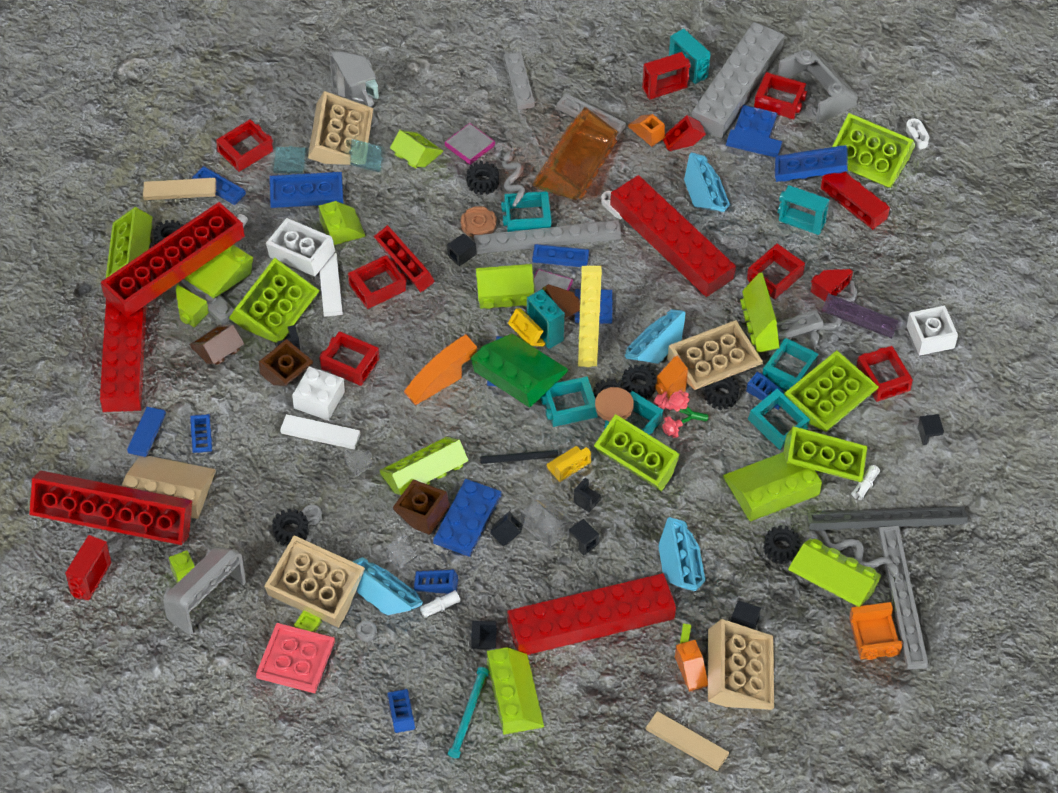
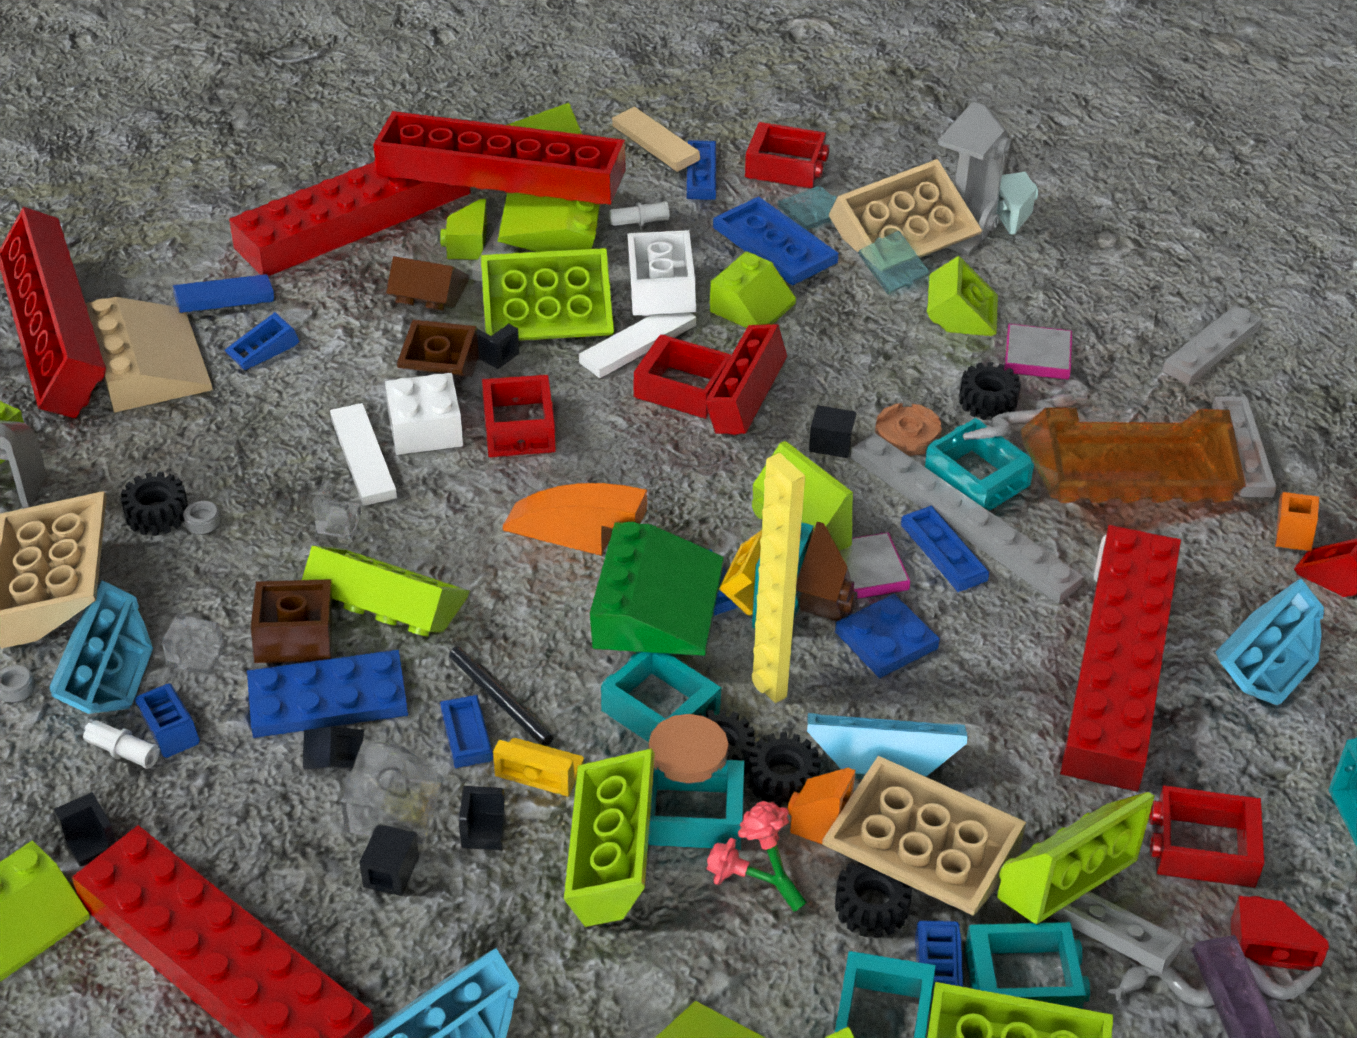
camera: 55 degrees right, 10 degrees down
none -> blue tile [440,695,493,768]

